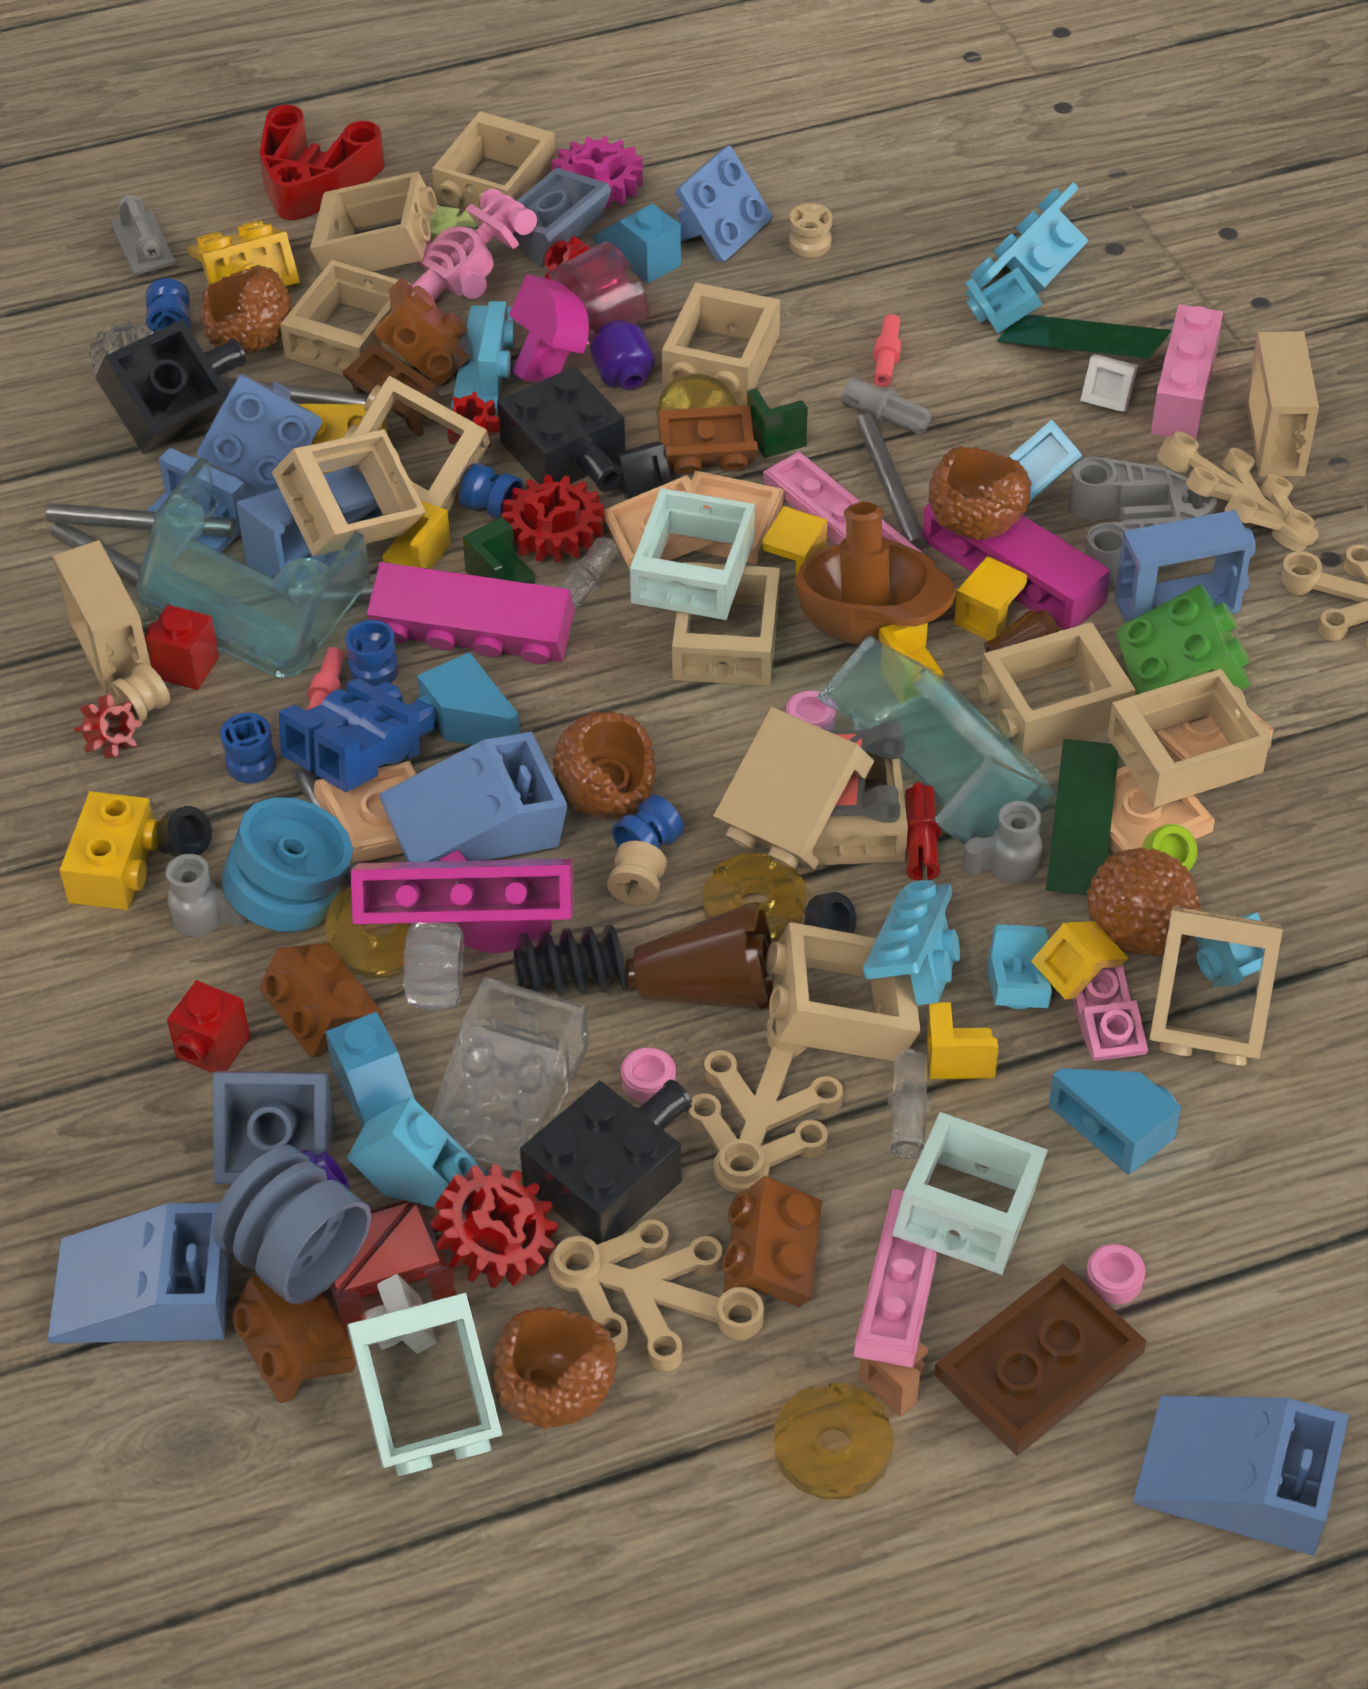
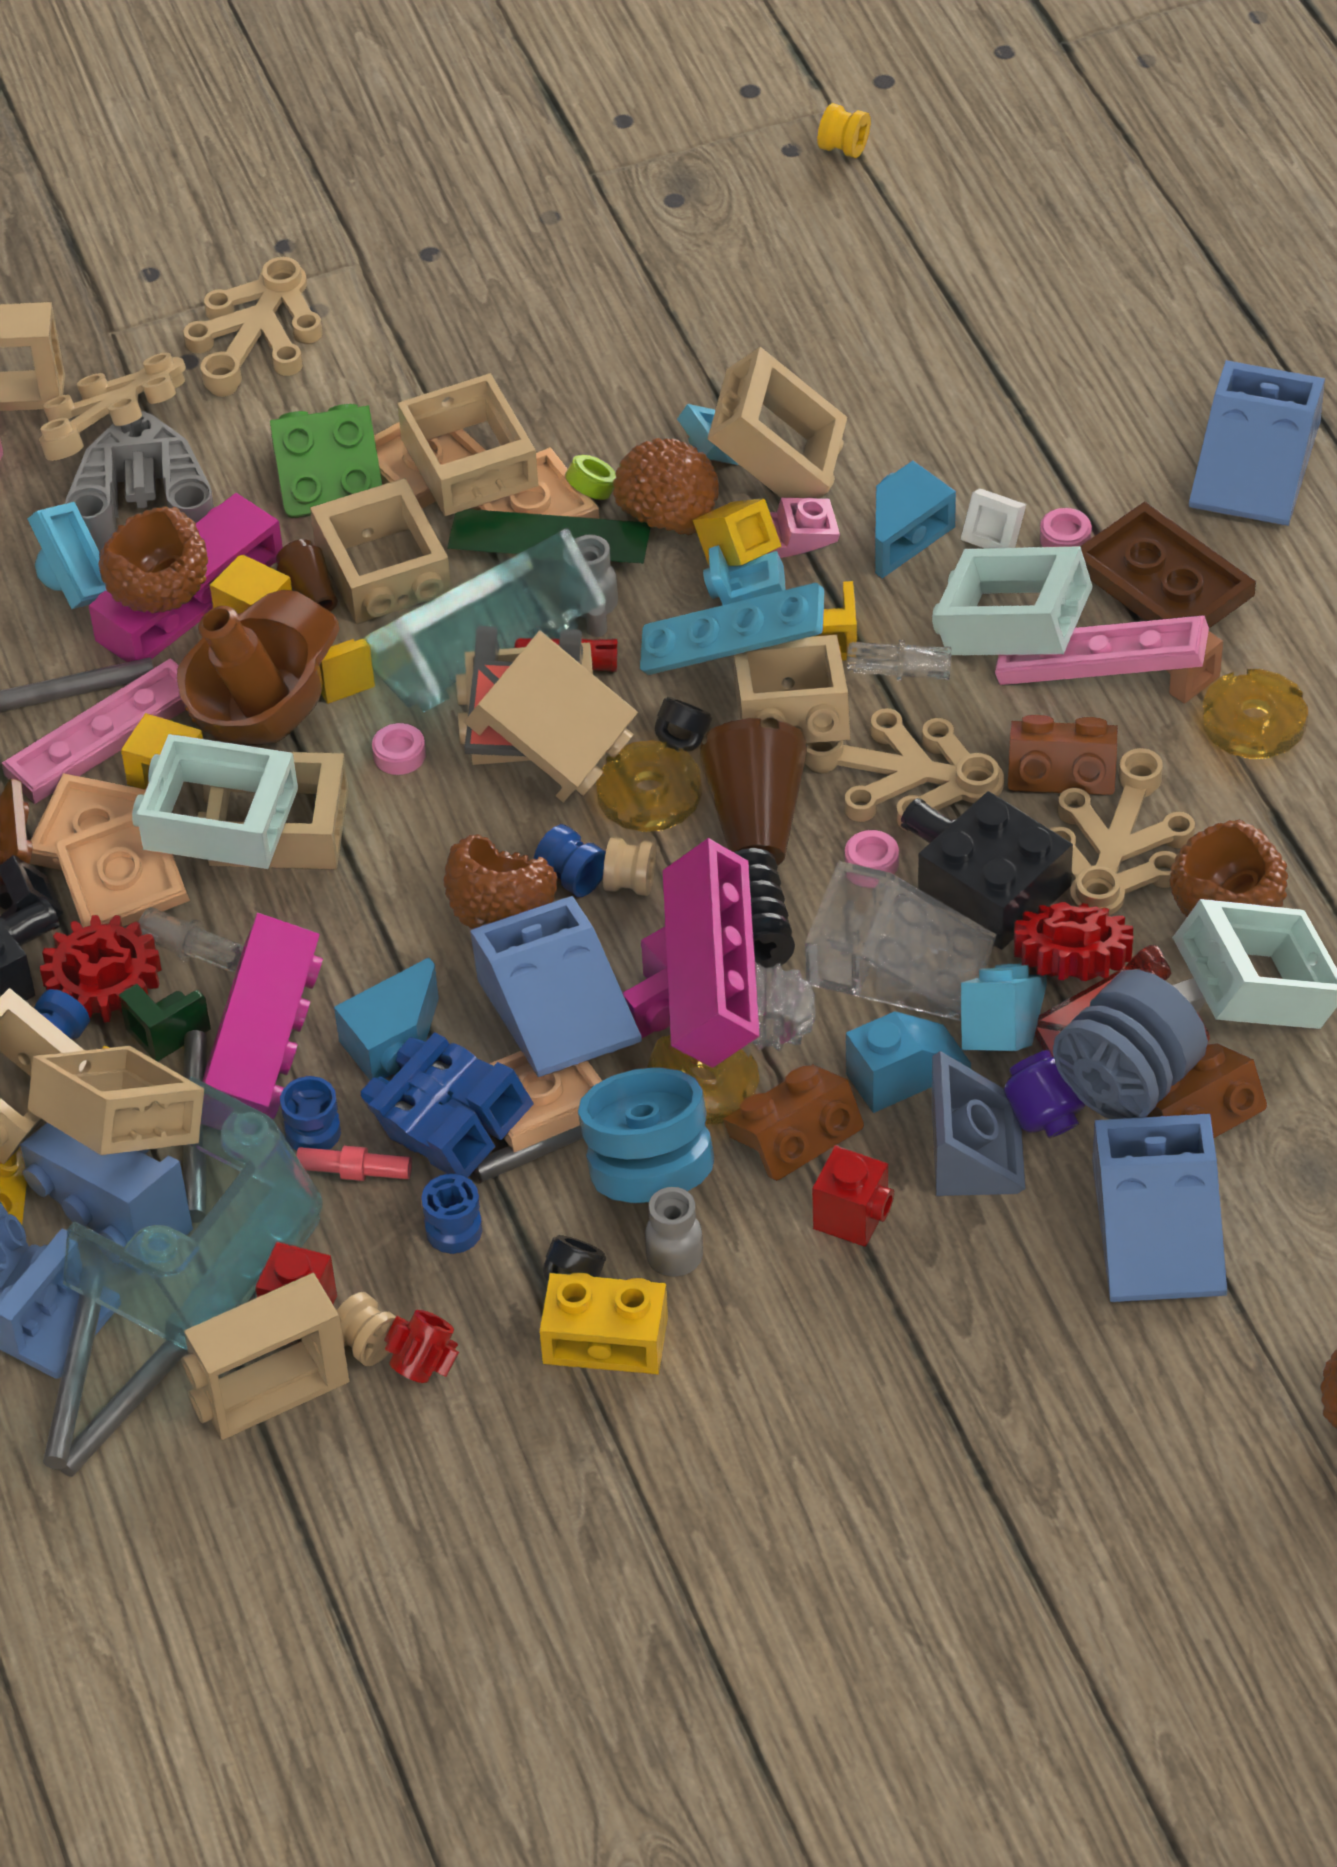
camera: 90 degrees left, 0 degrees up
medium blue window [1114,510,1256,623] -> none
none -> white tile [961,488,1026,548]

